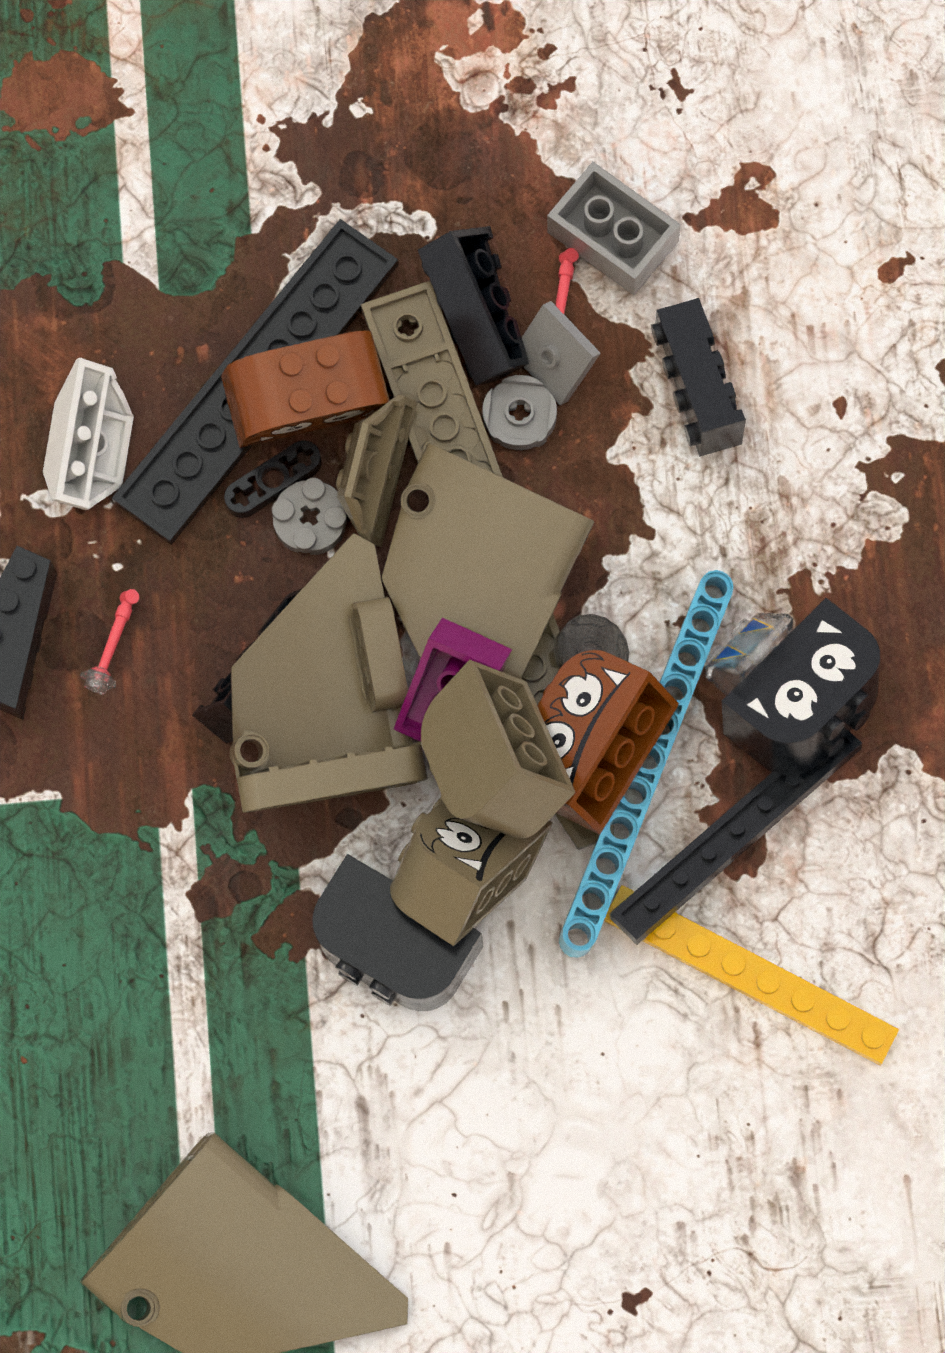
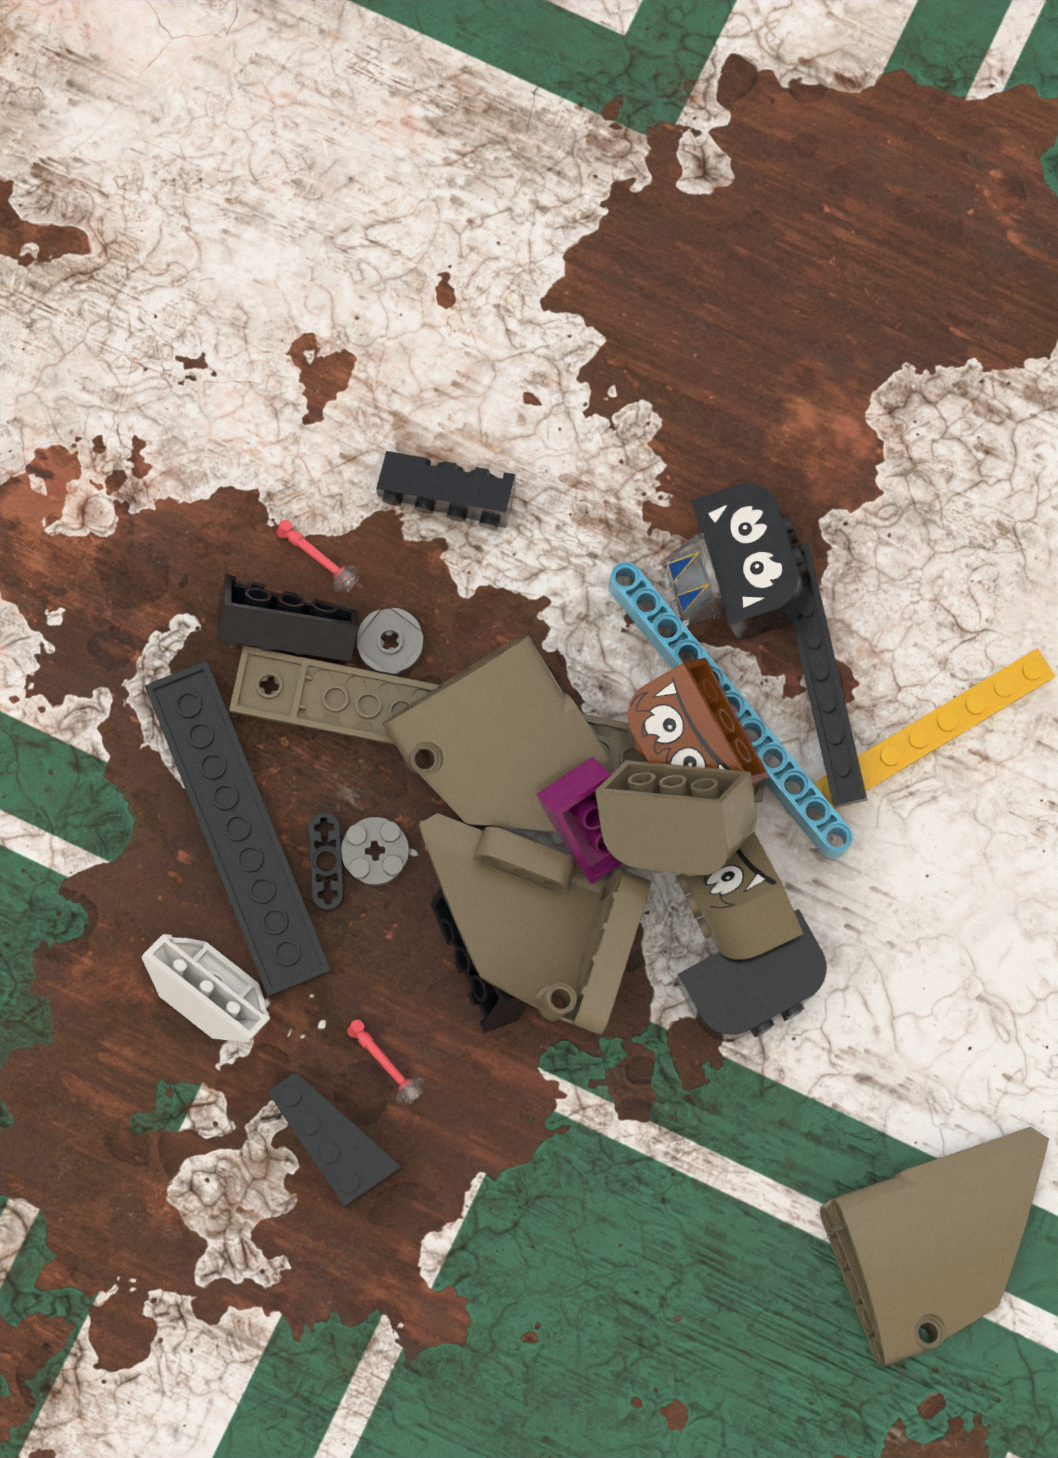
camera: 65 degrees left, 5 degrees up
dark orange brick [221,331,389,448] -> none
dark tan wedge [336,395,417,547] -> none
light grey plate [522,301,601,405] -> none
light grey brick [547,161,680,295] -> none
clear smoke tile [554,614,630,669] -> none

